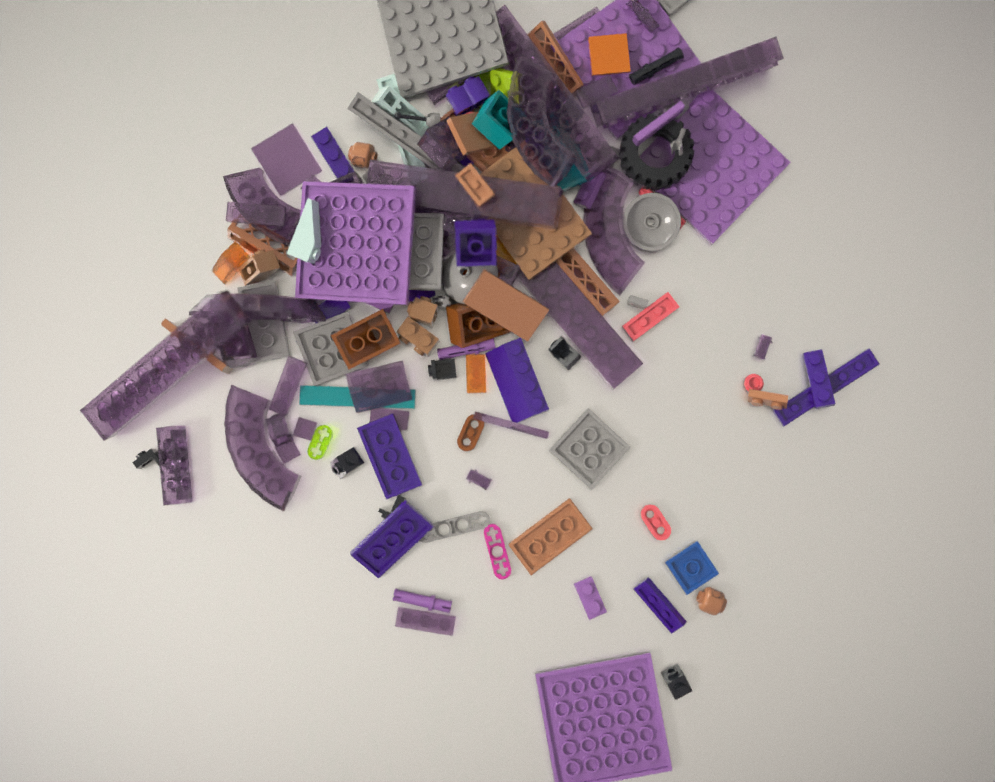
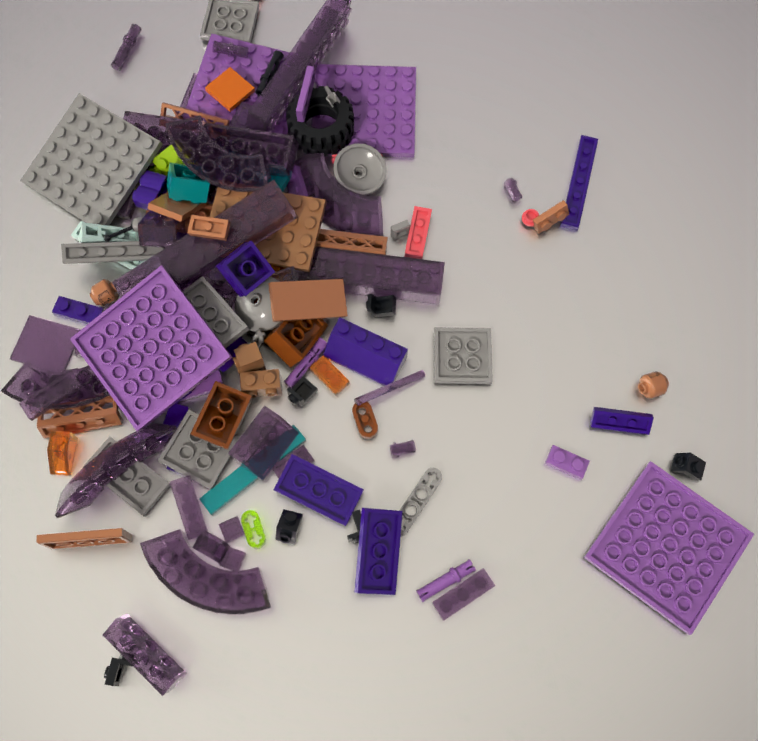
camera: 45 degrees left, 15 degrees down
clear purple brick [80,290,252,441] -> none
clear purple slope [212,322,258,368] -> none
medium nougat brick [238,250,280,286] -> none
light aqua slope [287,198,321,263] -> none
dark pink beam [484,524,511,579] -> none
nougat tile [508,498,593,575] -> none
coral plate [640,505,671,540] -> none
blue plate [665,541,719,595] -> none
dark purple plate [803,349,836,409] -> none

